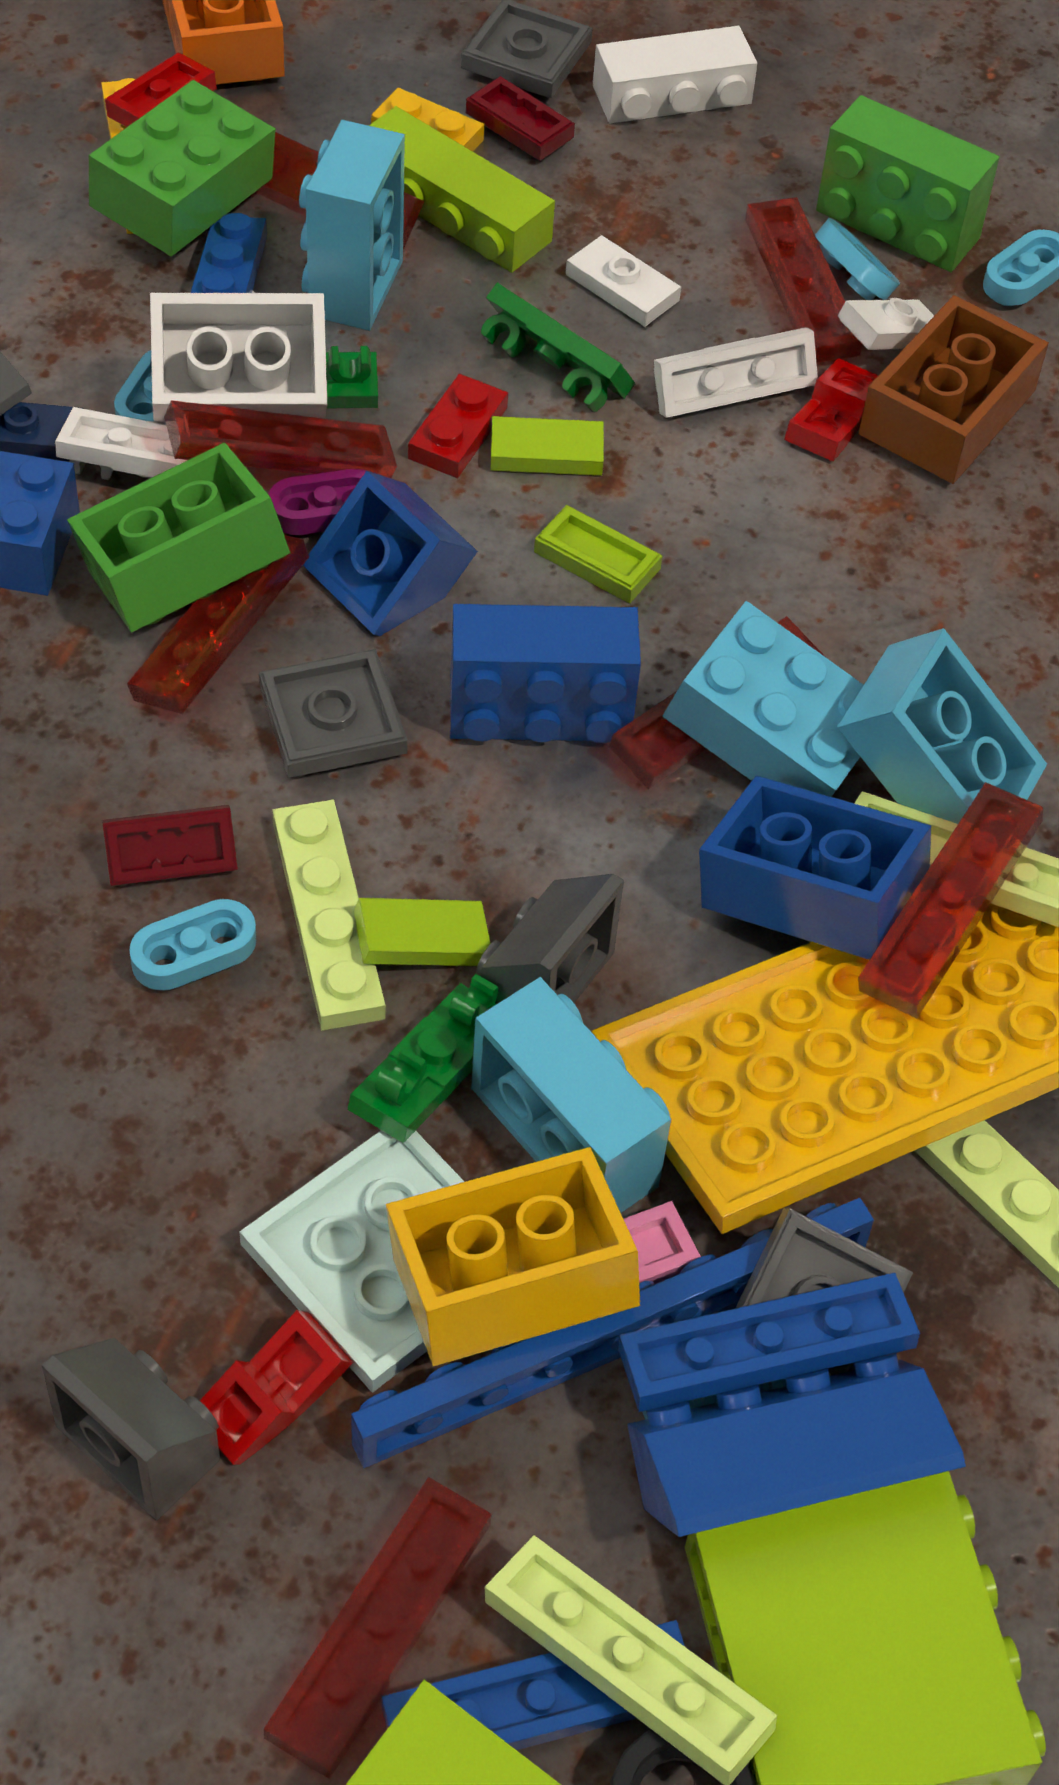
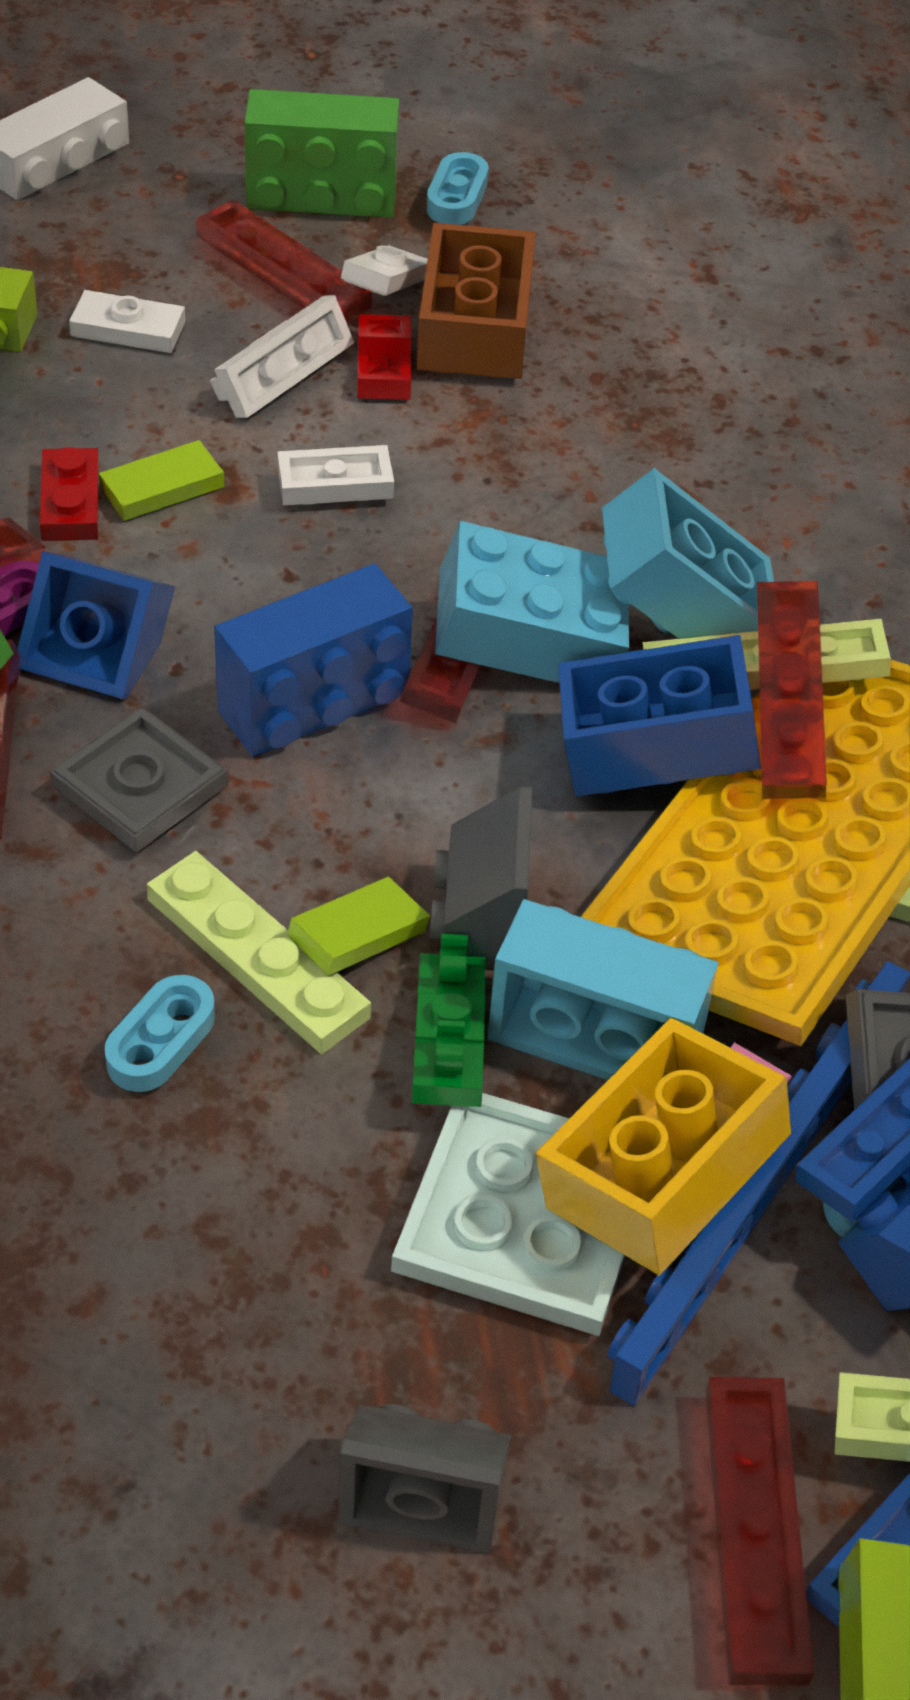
camera: 30 degrees left, 5 degrees down
dark red plate [102,805,238,886] -> none
red slope [200,1310,354,1465] -> none
green plate [481,282,636,412] -> none
lime tile [534,505,663,604] -> none
medium azure plate [815,218,900,300] -> none
none -> white plate [277,445,394,505]

